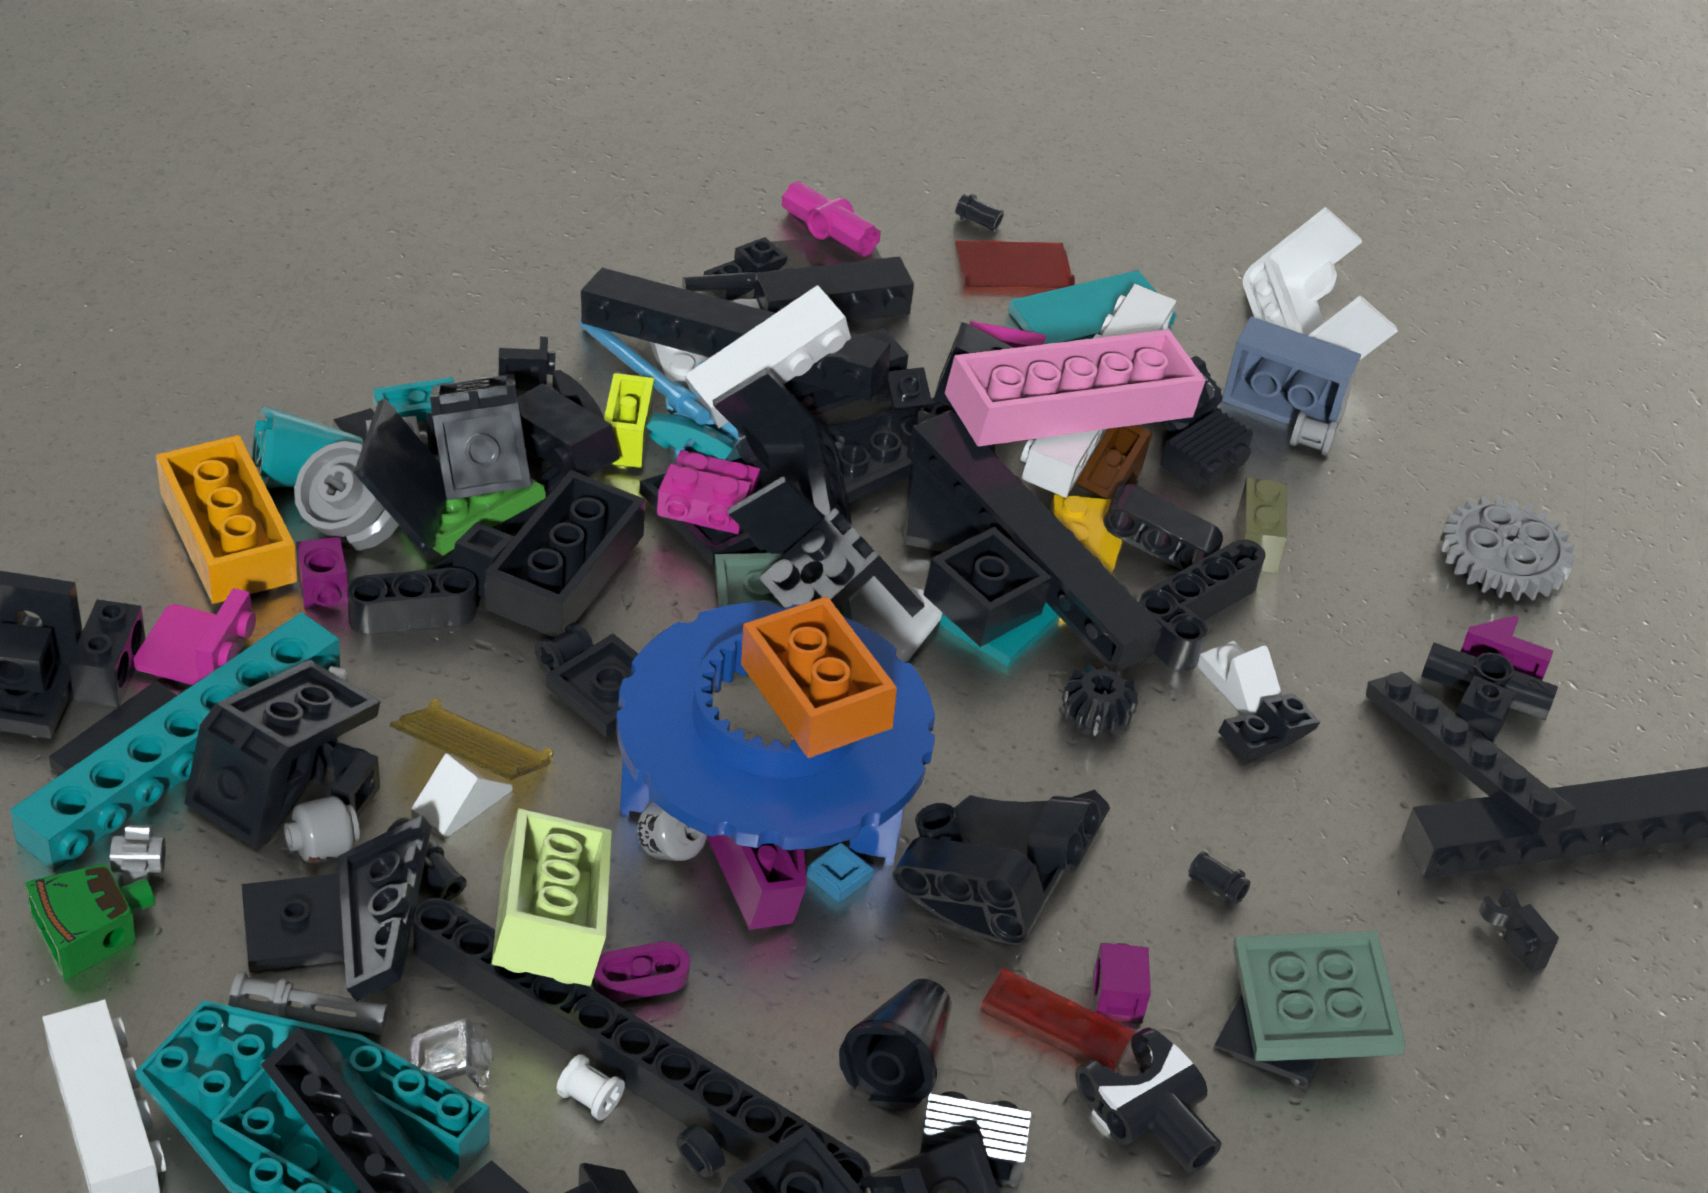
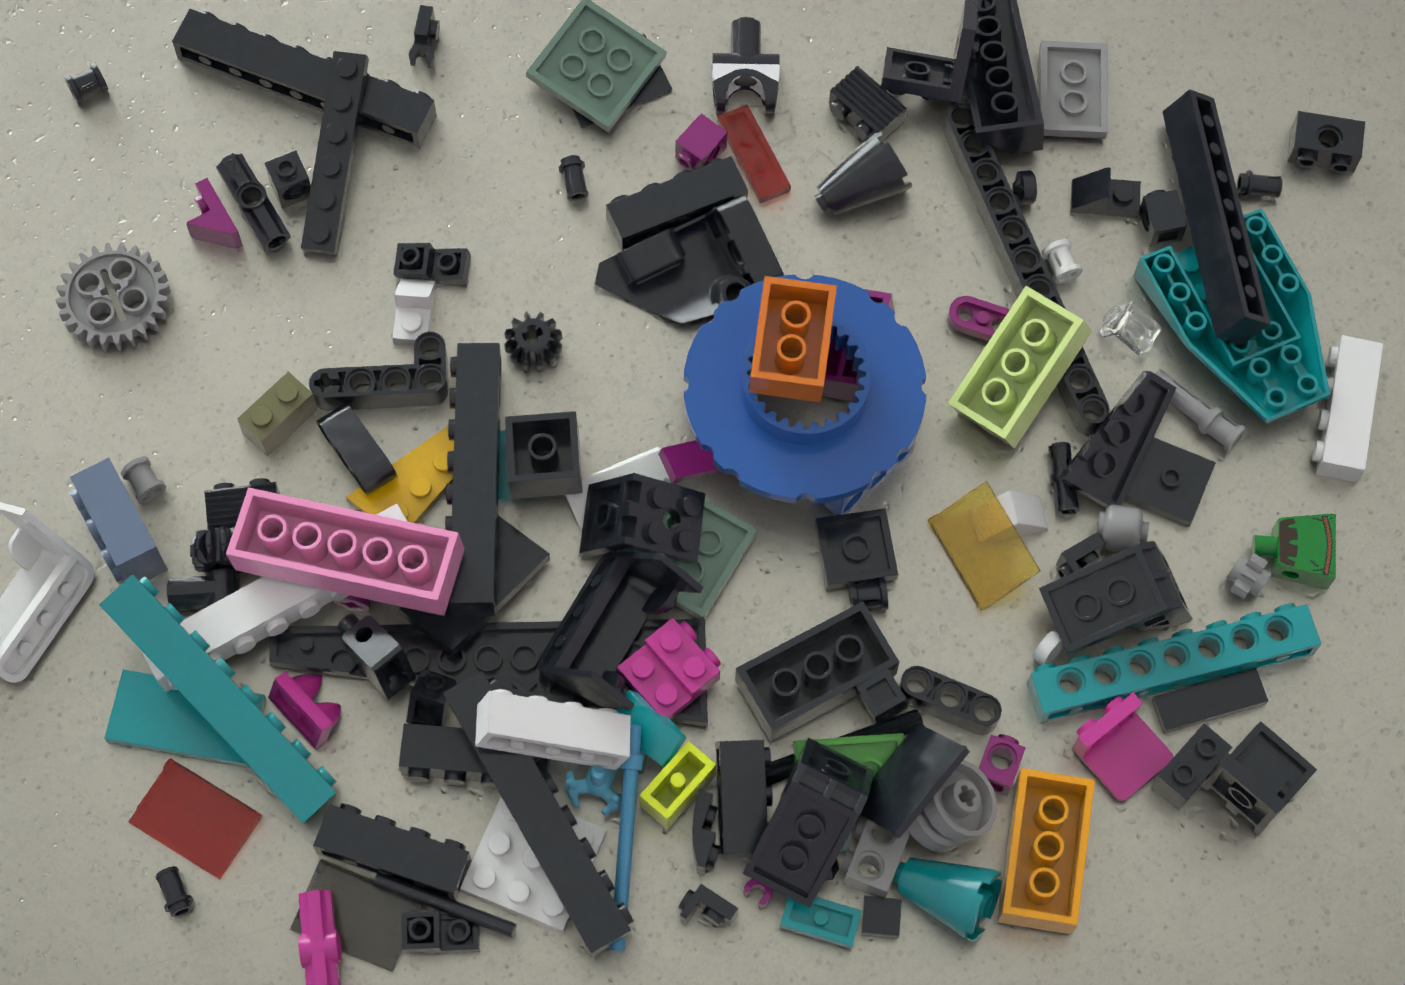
camera: 140 degrees left, 25 degrees up
none -> teal brick [99,574,337,823]
none -> black brick [606,156,748,251]

